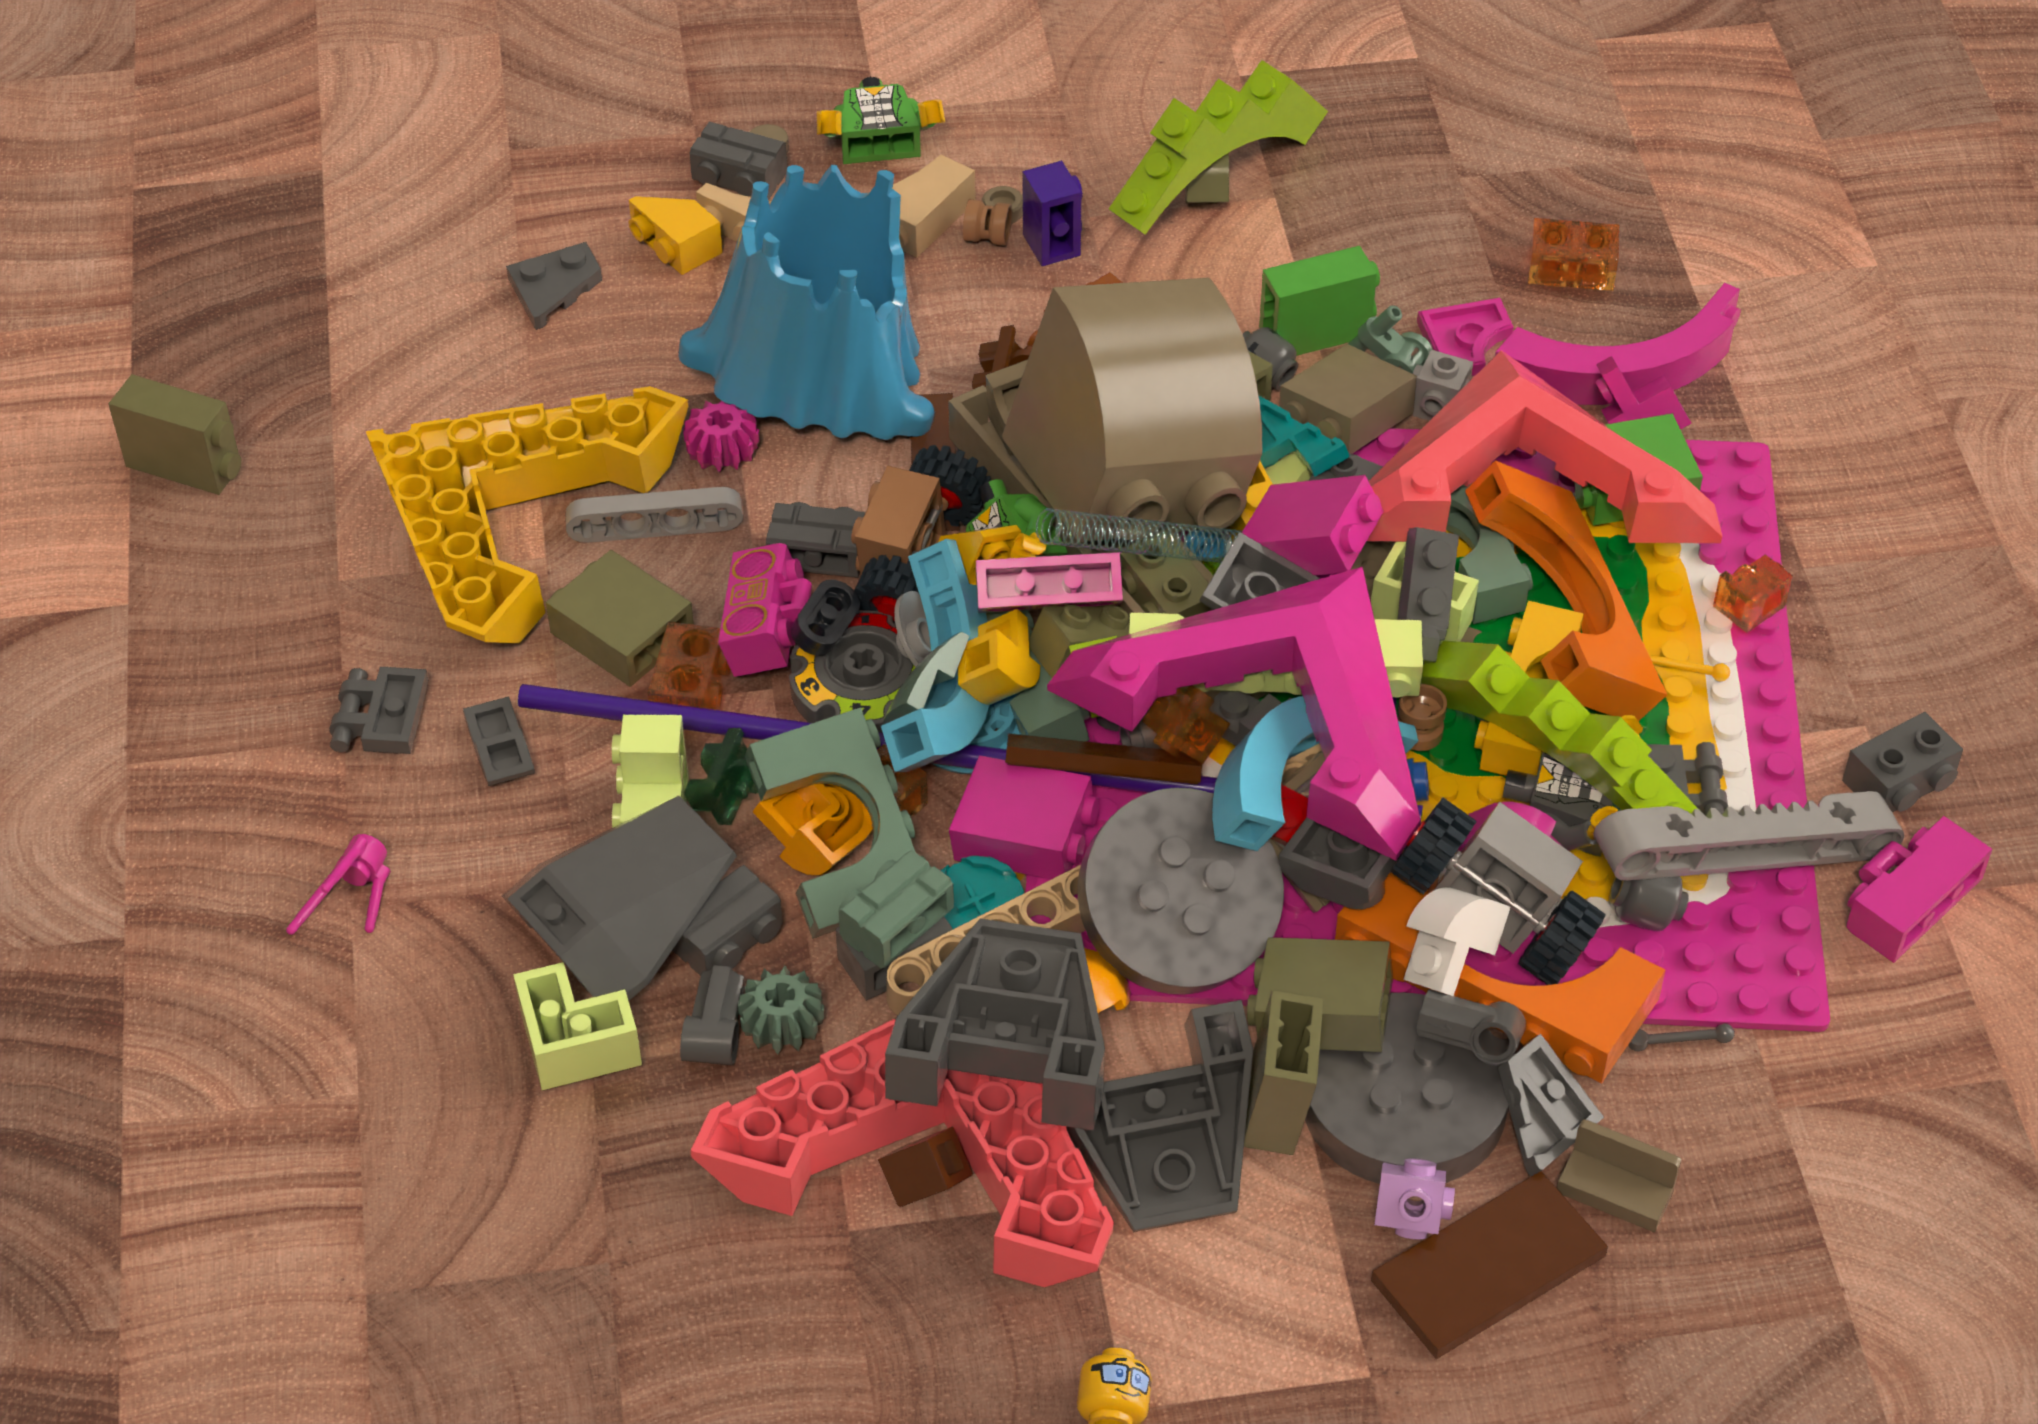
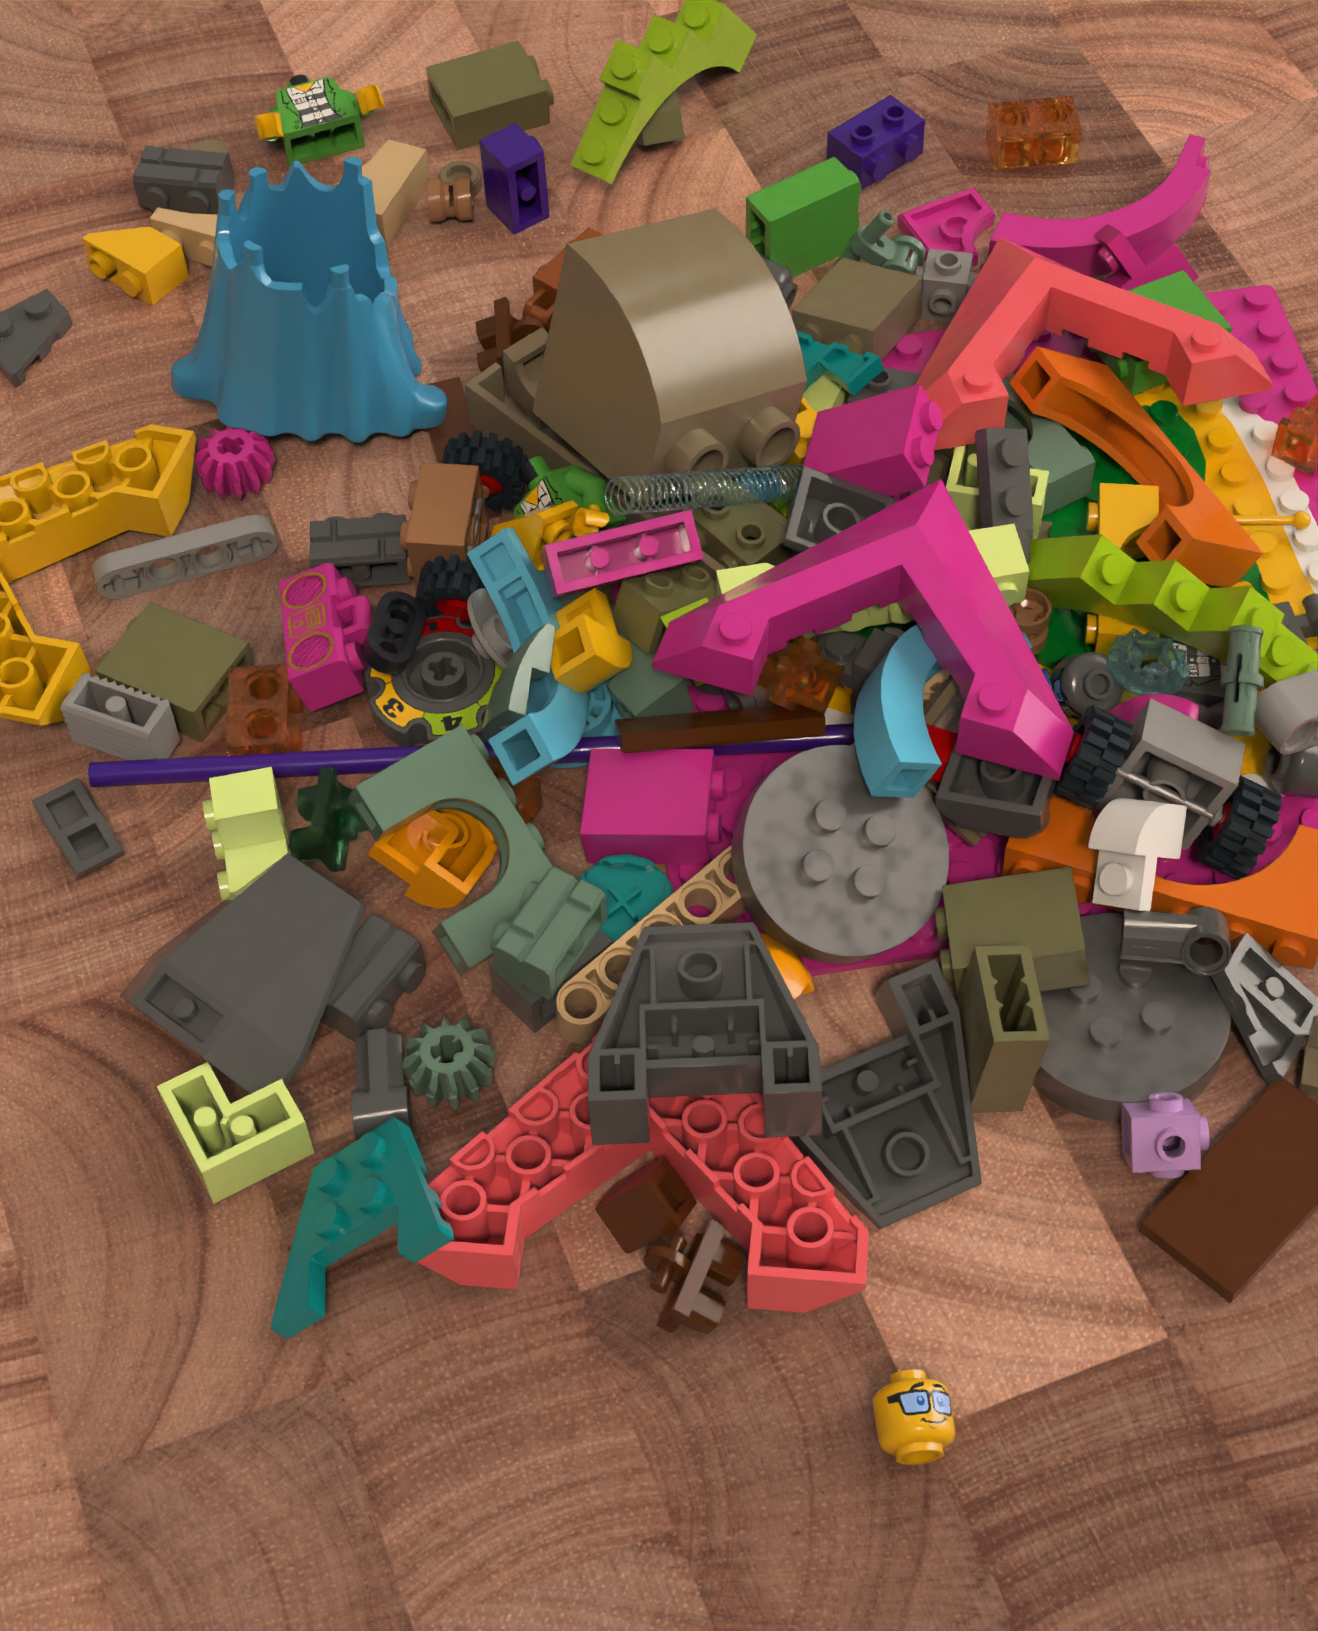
camera: 10 degrees left, 5 degrees up
none -> light grey brick [60,672,180,760]
none -> teal wing [271,1117,454,1339]
none -> olive brick [426,41,554,150]
none -> reddish brown hips [643,1219,746,1334]
none -> dark purple brick [827,95,925,191]
none -> dark grey head [1050,652,1124,718]
none -> clear light blue gear [1107,628,1191,696]
none -> sand green pin [1220,625,1264,737]

